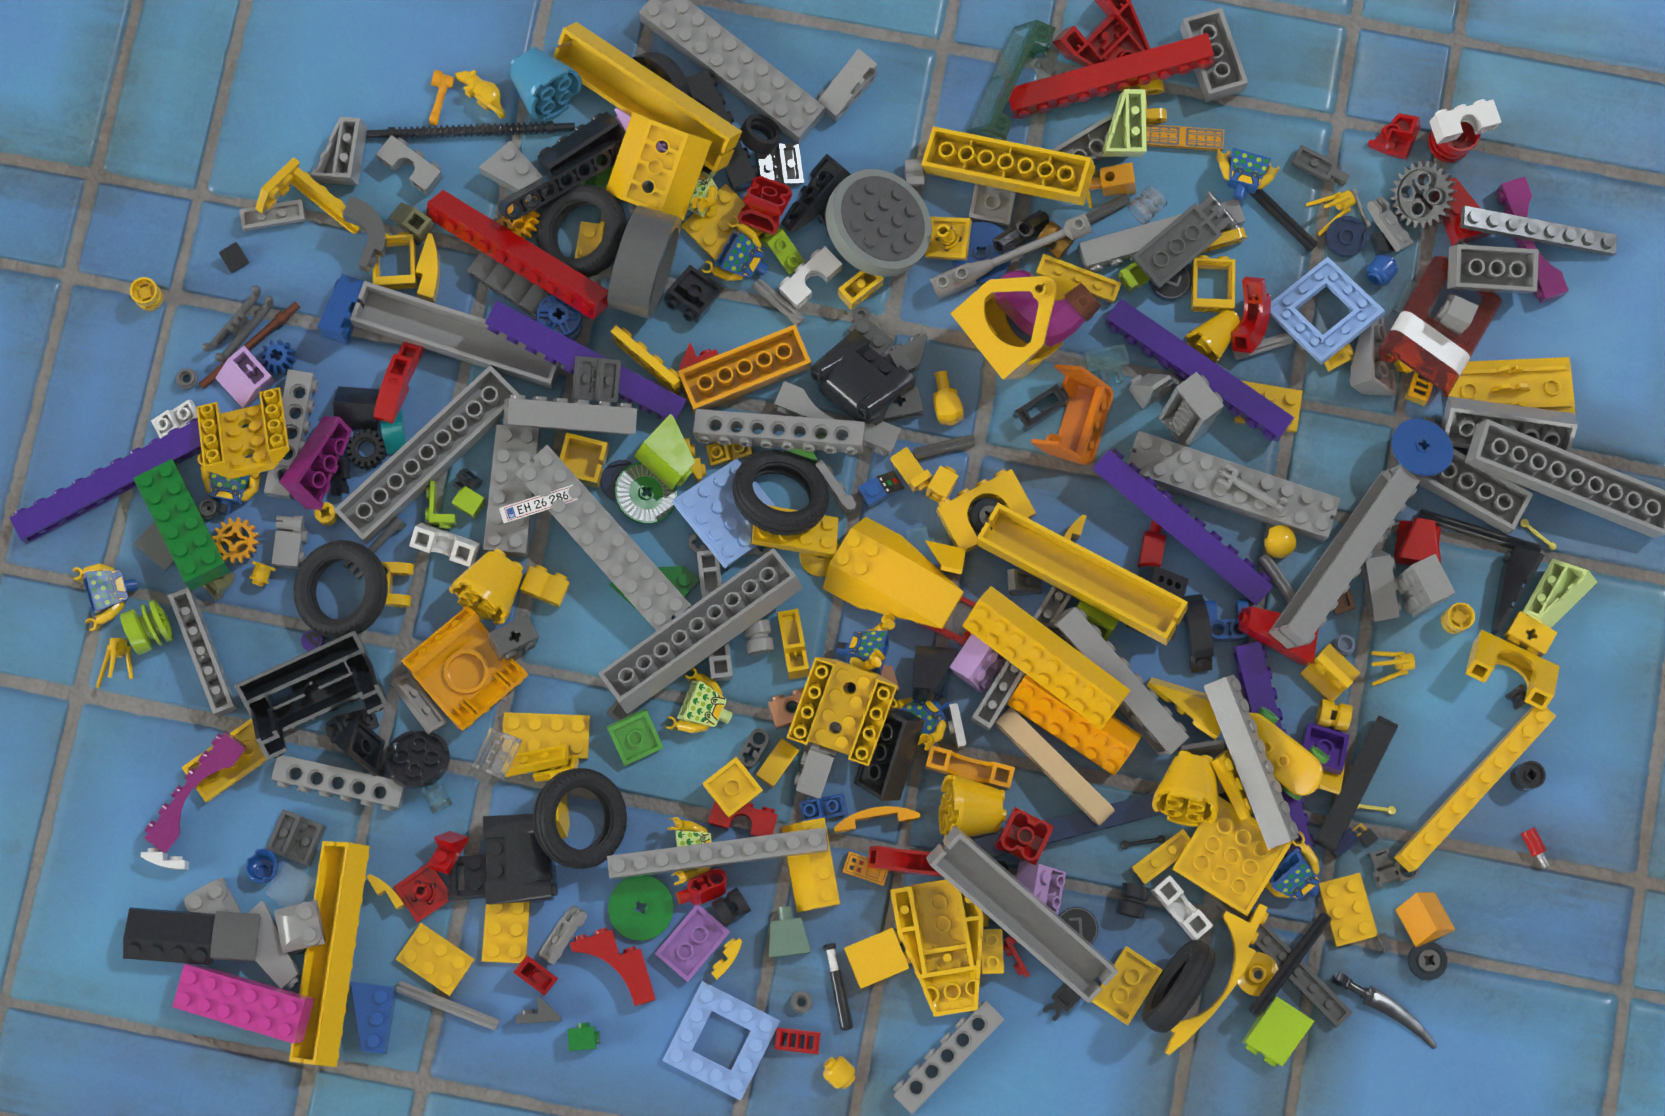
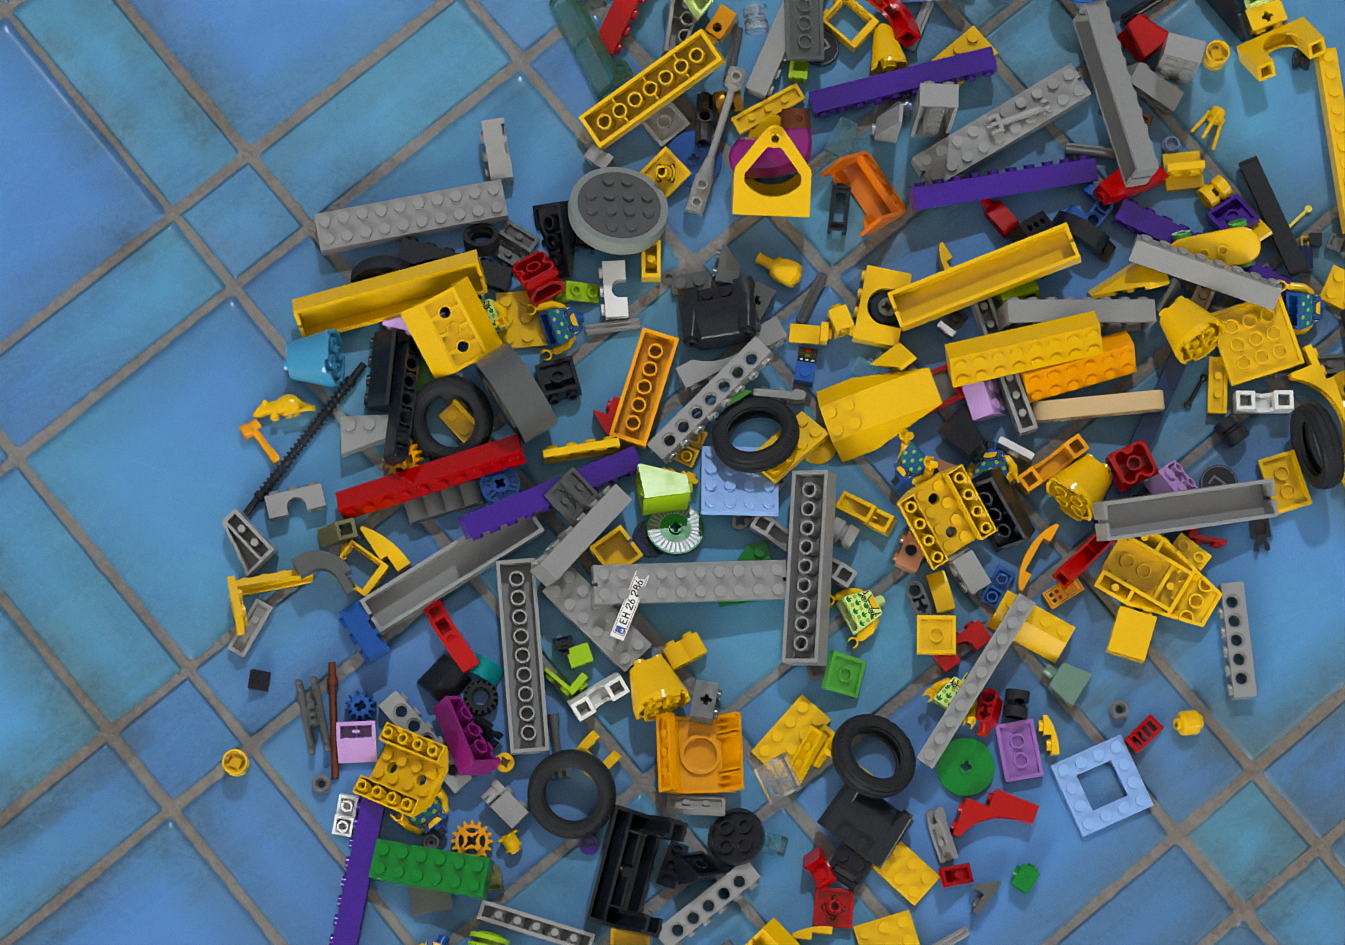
camera: 50 degrees left, 0 degrees up
black piece [823,943,853,1031] -> none
yellow plate [1211,749,1253,820] -> none
yellow hair [1264,525,1296,559] -> none

